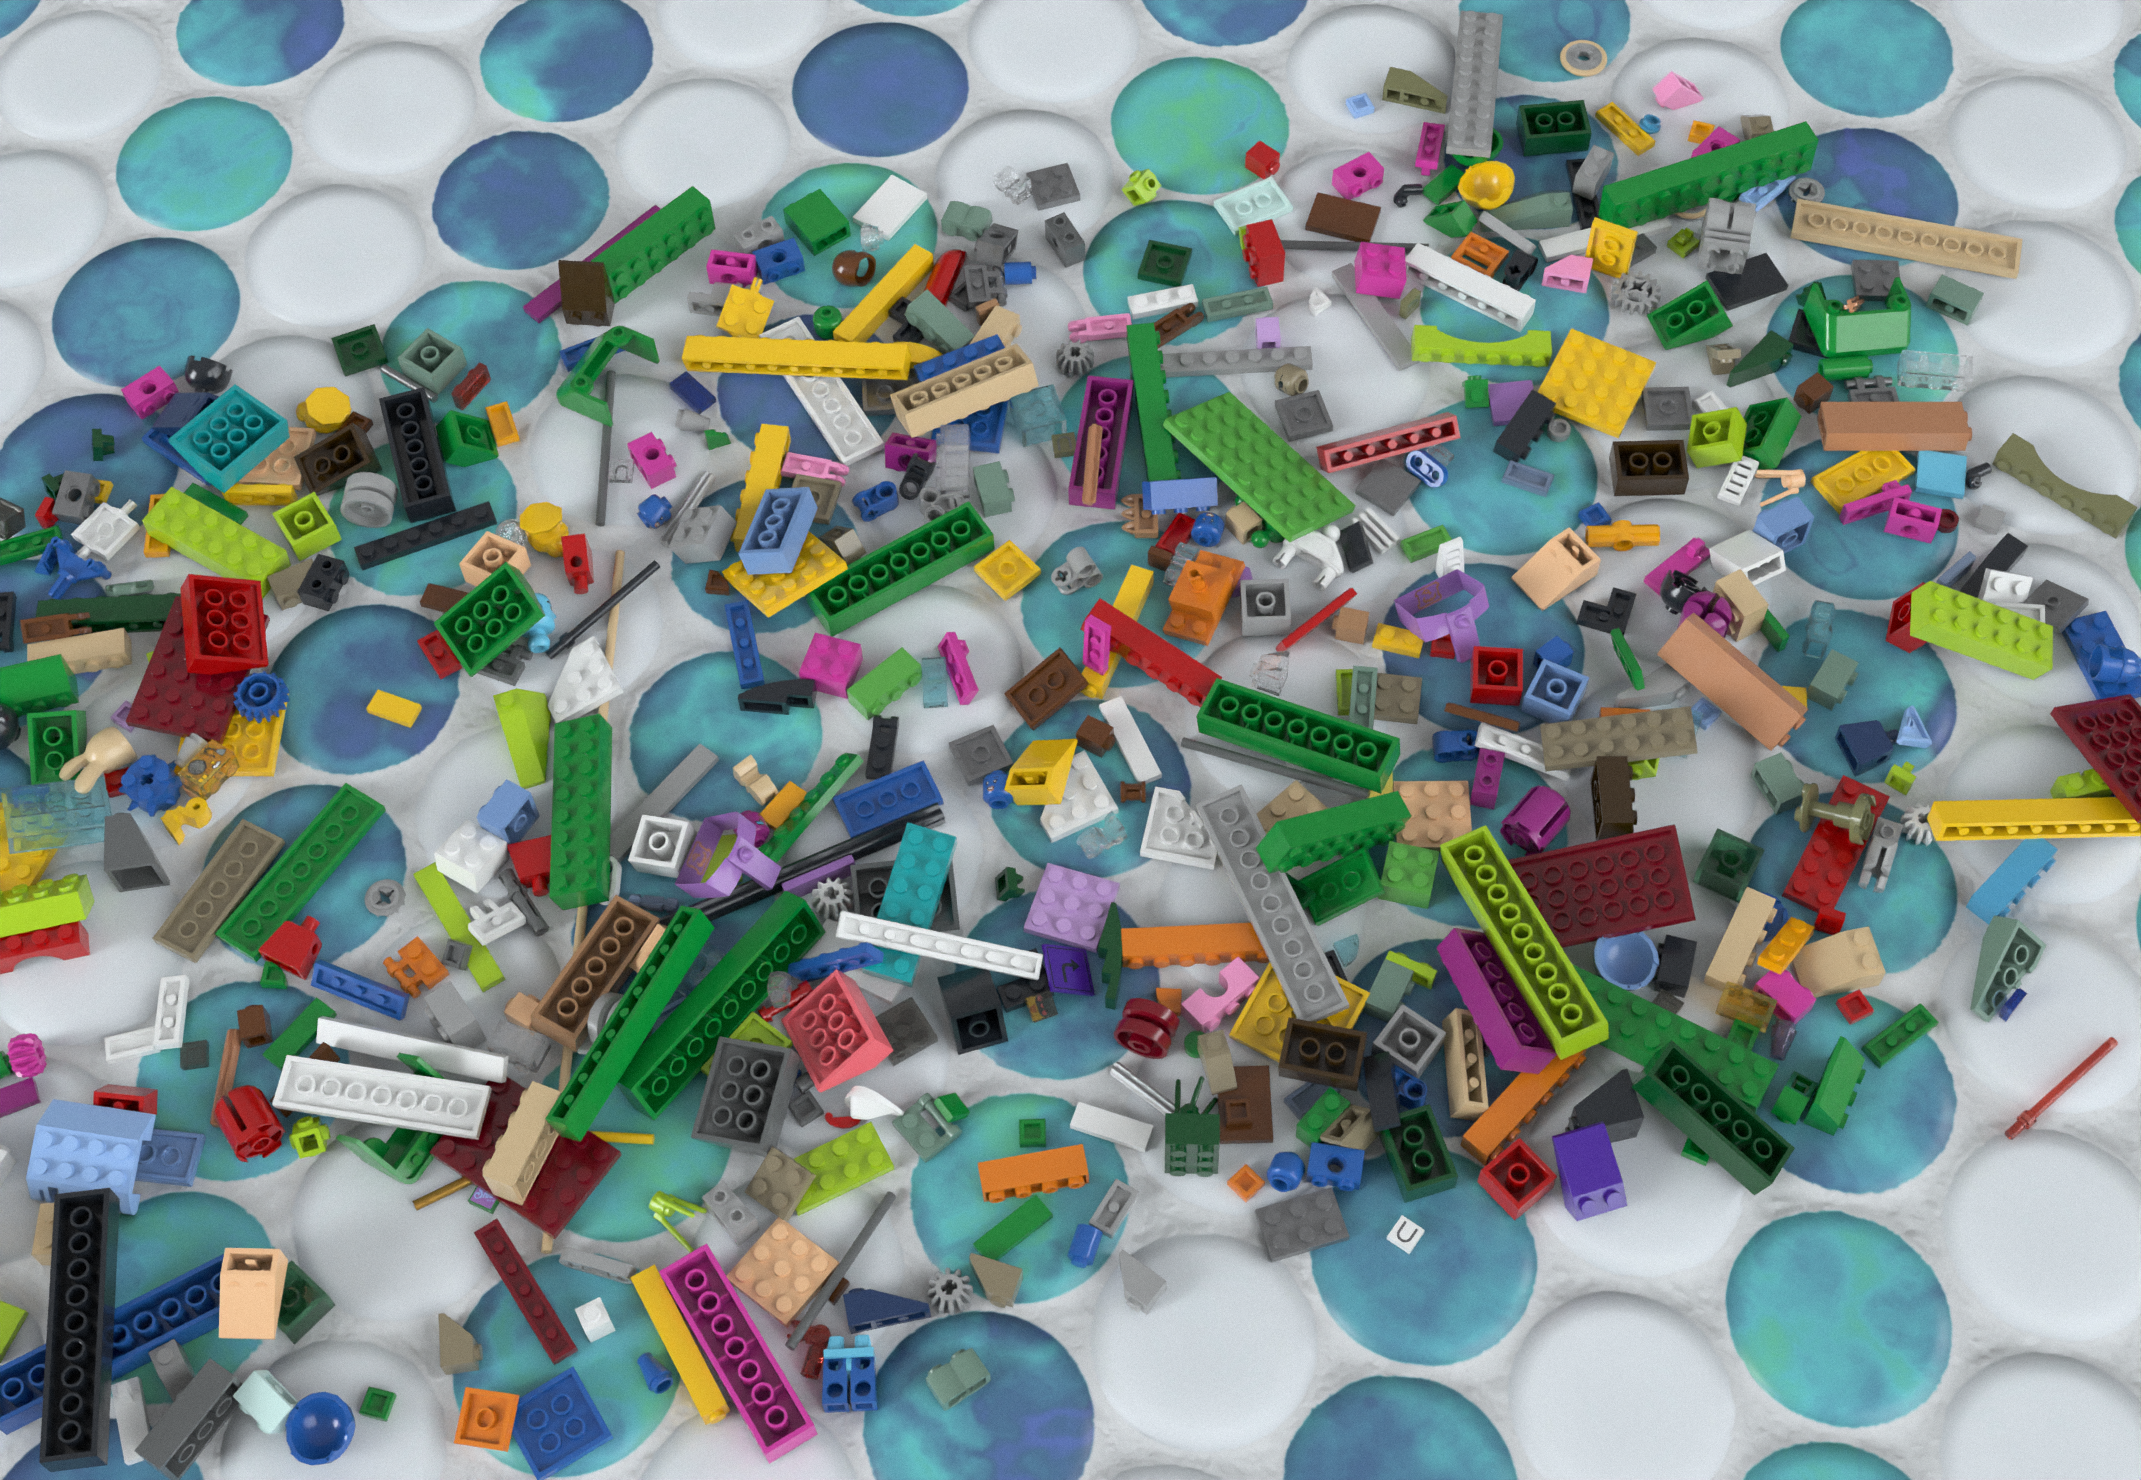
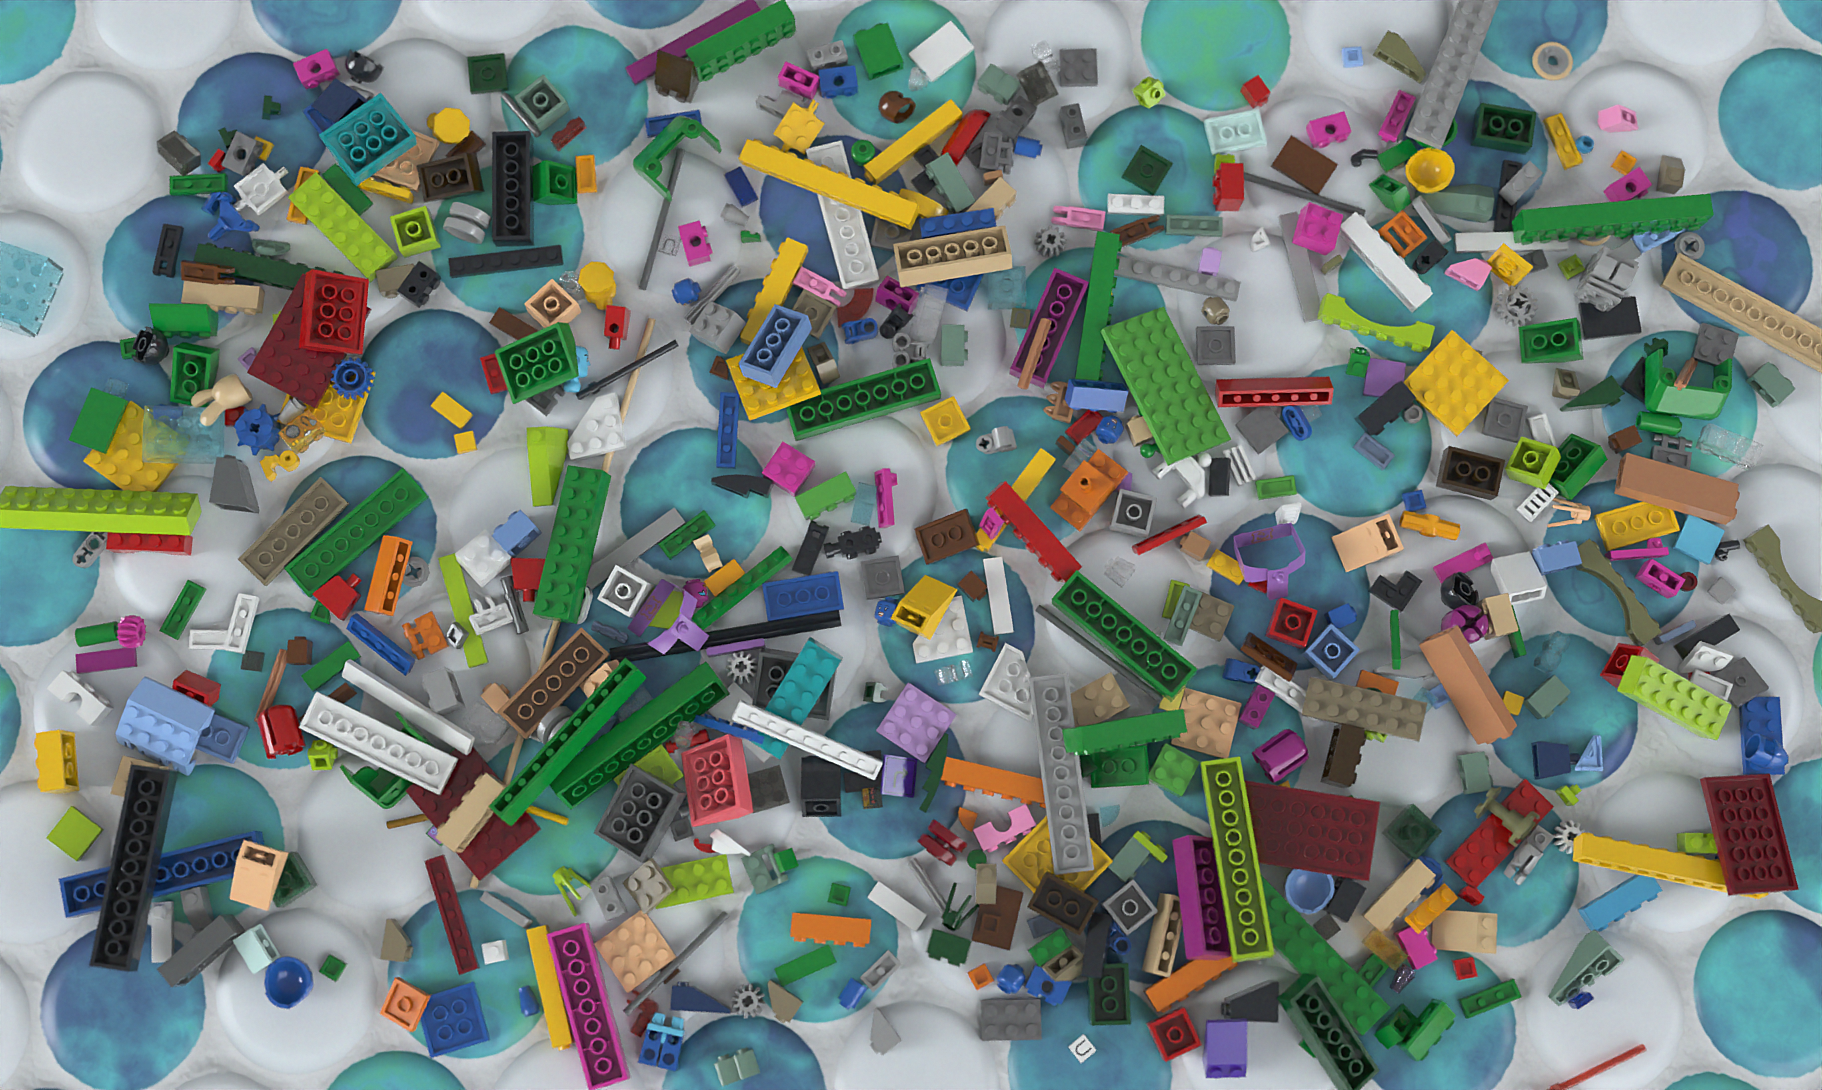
camera: 10 degrees right, 20 degrees up
none -> green tile [159,580,207,640]
none -> orange brick [364,535,413,616]
none -> yellow tile [454,431,477,454]
none -> green tile [658,510,716,560]
none -> black brick [823,526,882,560]
none -> clear red tile [837,288,874,328]
none -> clear smoke brick [1016,61,1058,106]
none -> olive arch [1575,539,1662,646]

